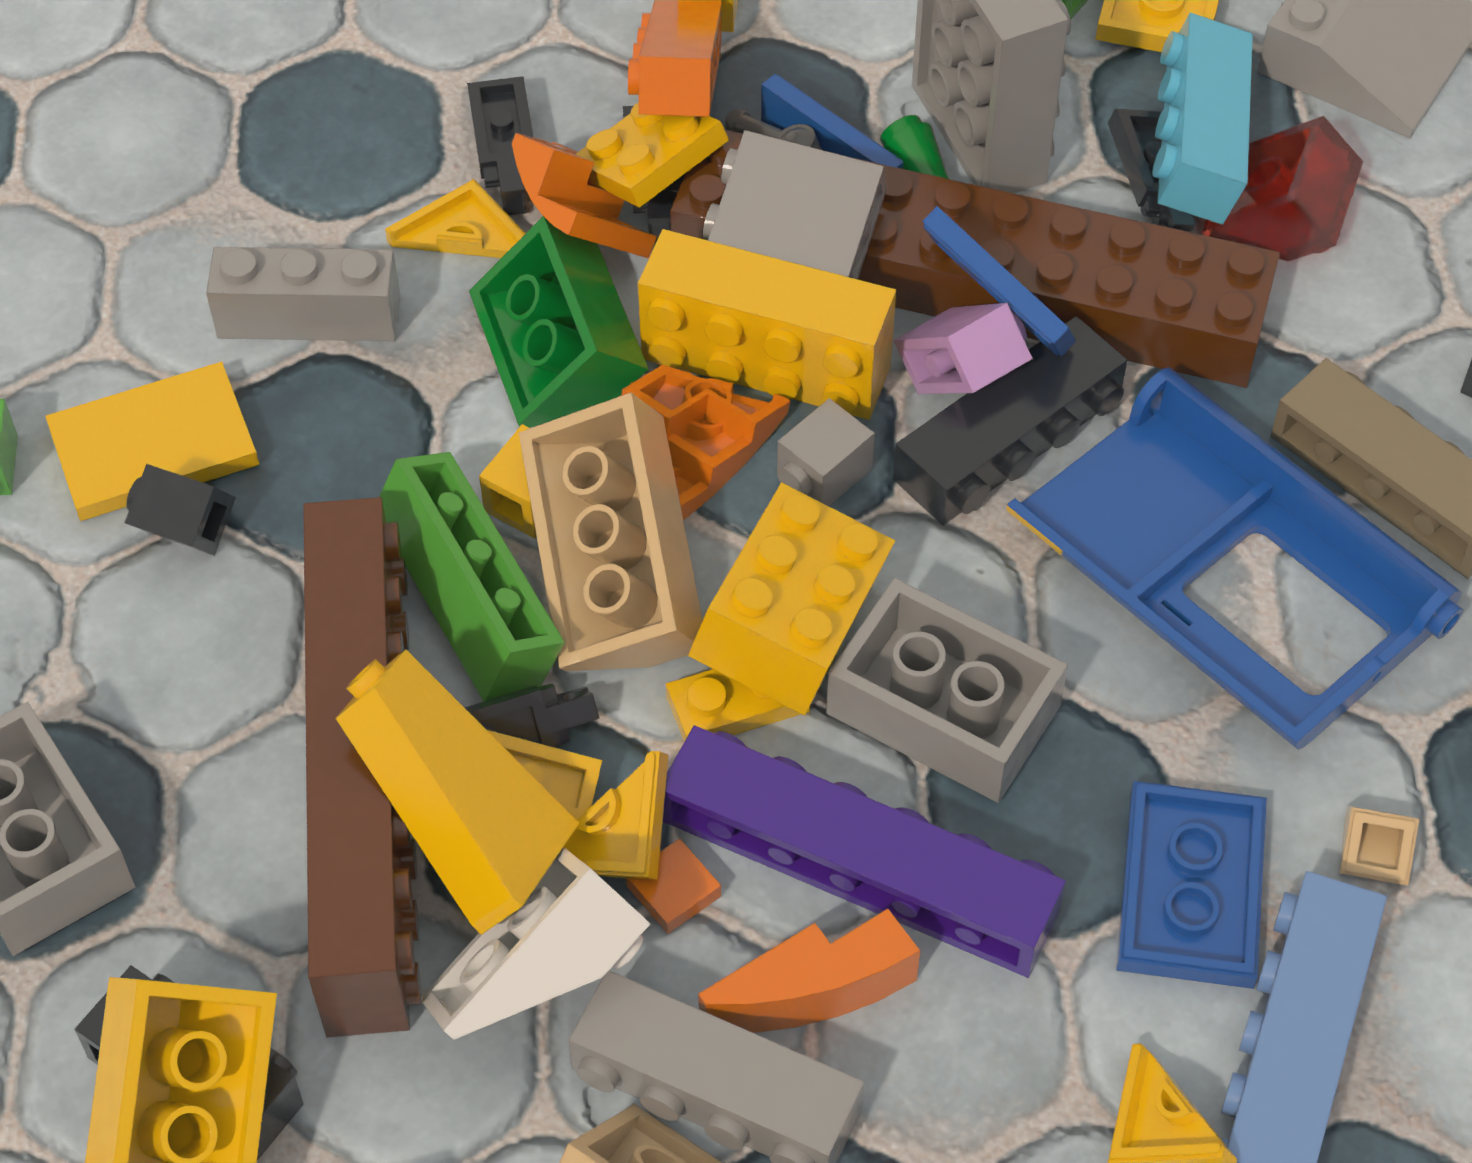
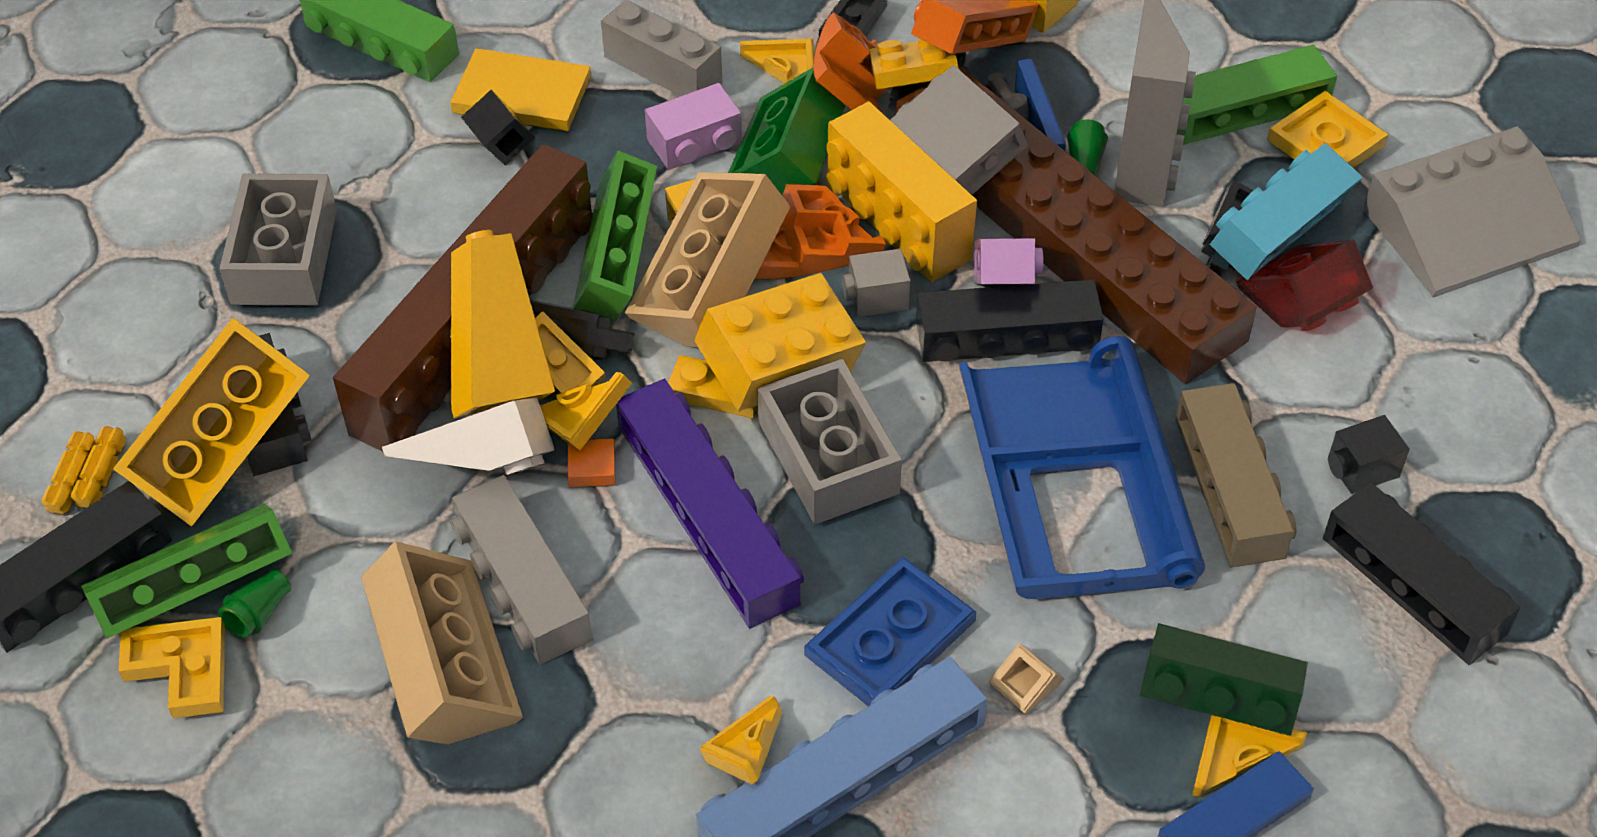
camera: 35 degrees right, 5 degrees down
orange slope [698,909,920,1033] -> none
blue tile [922,206,1076,357] -> none
none -> lavender brick [645,83,742,170]

